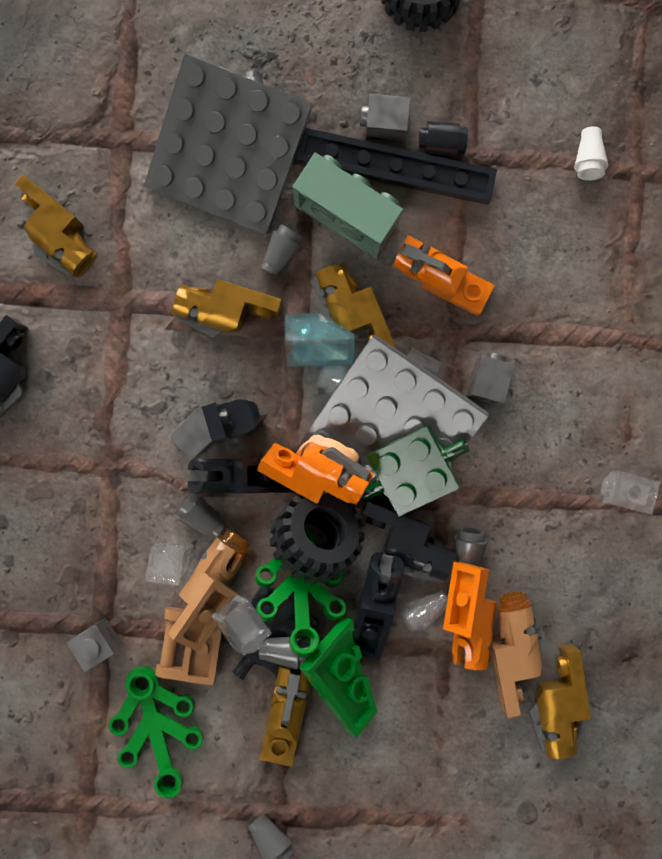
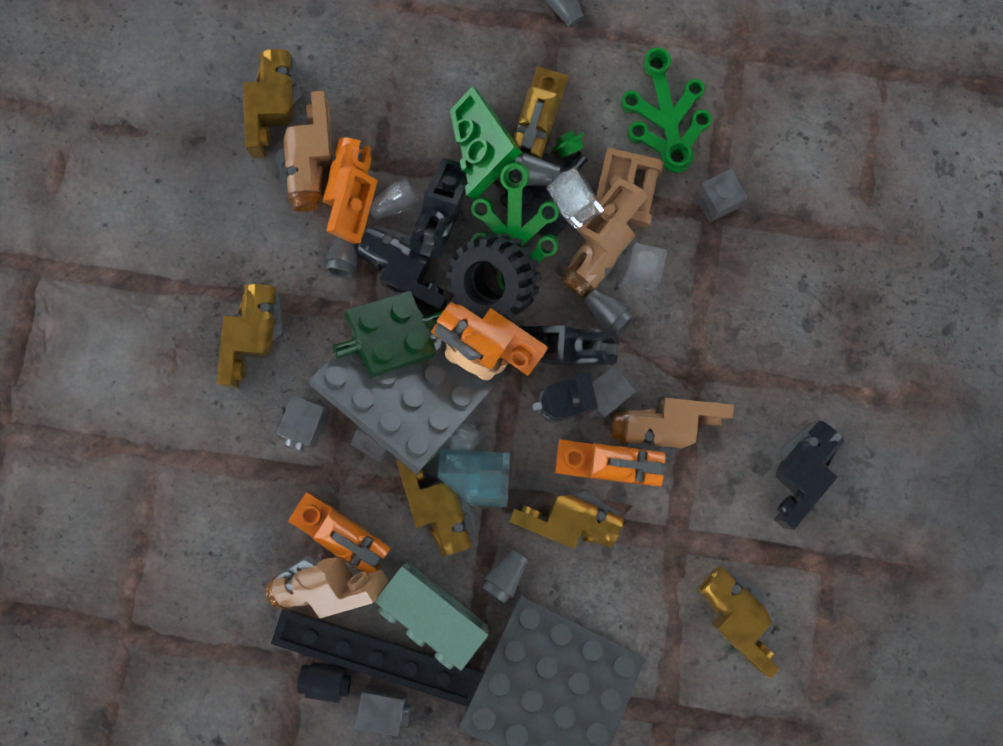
camera: 175 degrees left, 5 degrees down
white cone [574,127,608,180] -> none
clear brick [601,471,660,515] -> none
none -> pearl gold plate [216,284,283,388]
none -> medium nougat plate [266,556,389,619]
none -> green plate [551,130,585,159]
none -> orange plate [554,439,666,487]
none -> medium nougat plate [610,398,734,457]

